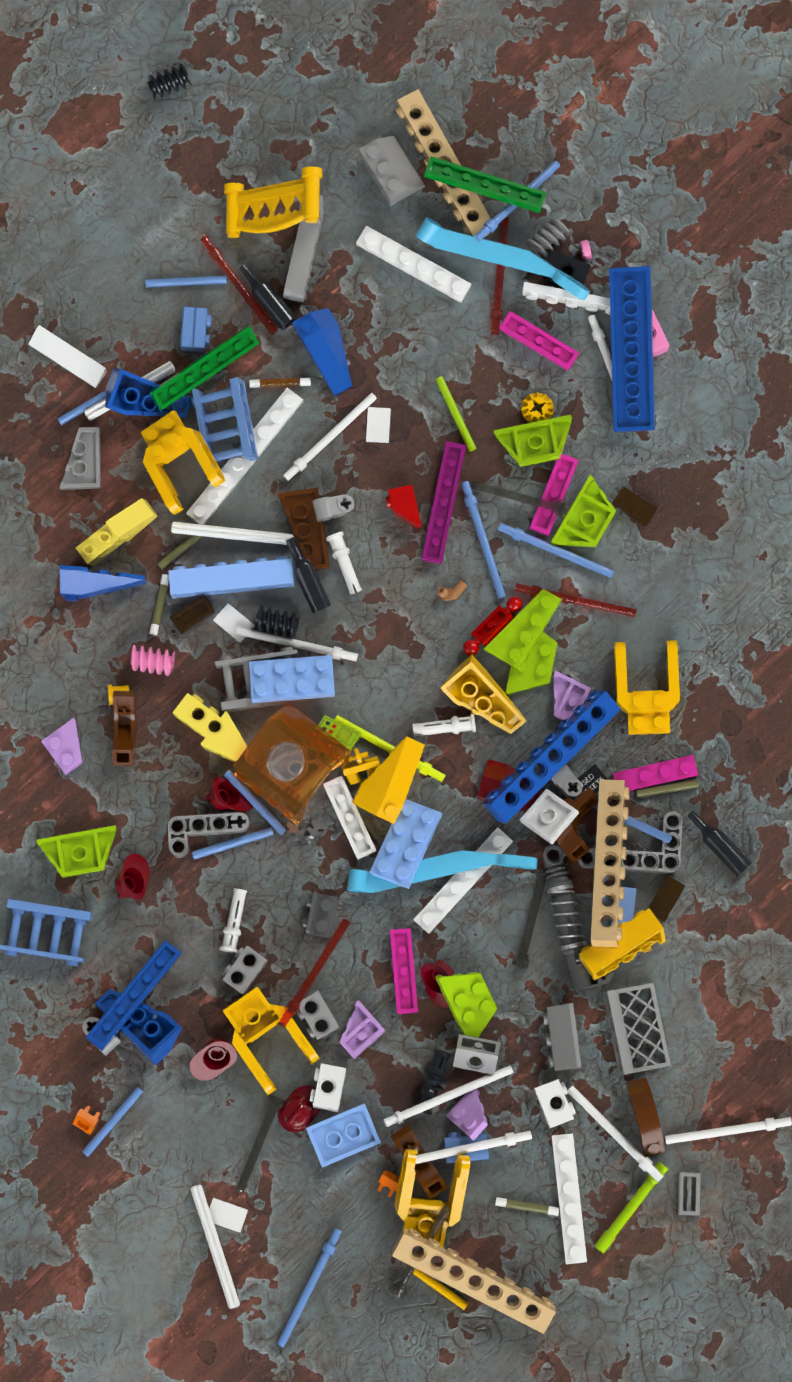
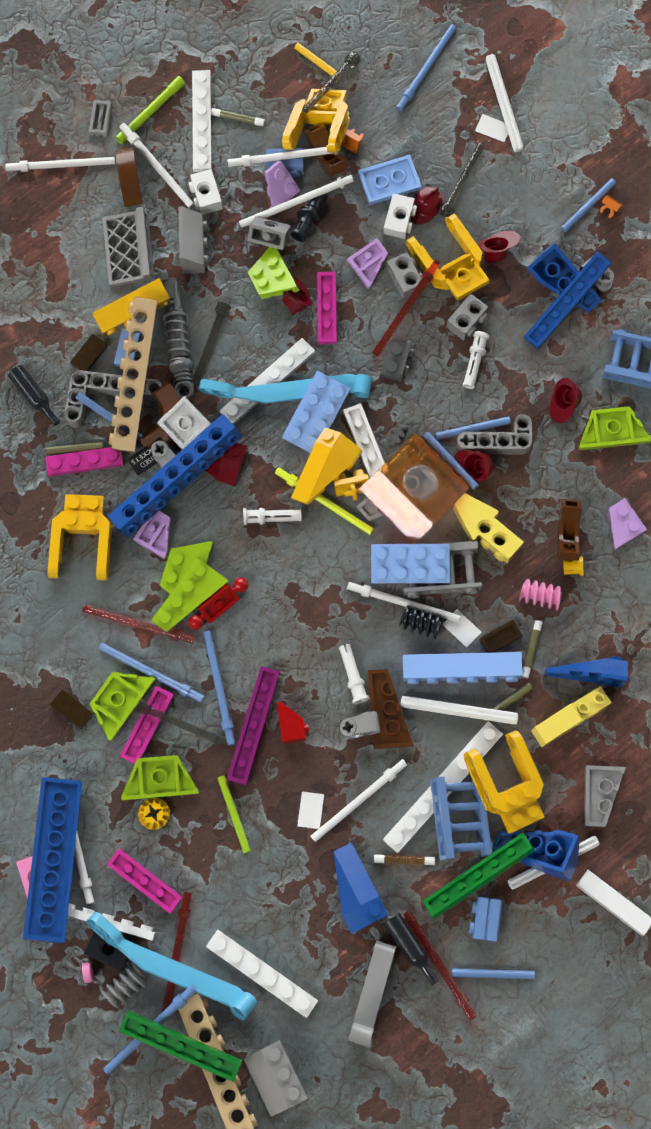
camera: 175 degrees left, 5 degrees down
medium blue bar [57,390,106,425] -> none
yellow piece [224,167,322,238] -> none
black piece [286,537,331,613] -> none
lime tile [314,715,361,752] -> none
tan brick [392,1228,556,1334] -> none
medium nougat arm [437,580,467,601] -> none
yellow wedge [440,655,527,734] -> none

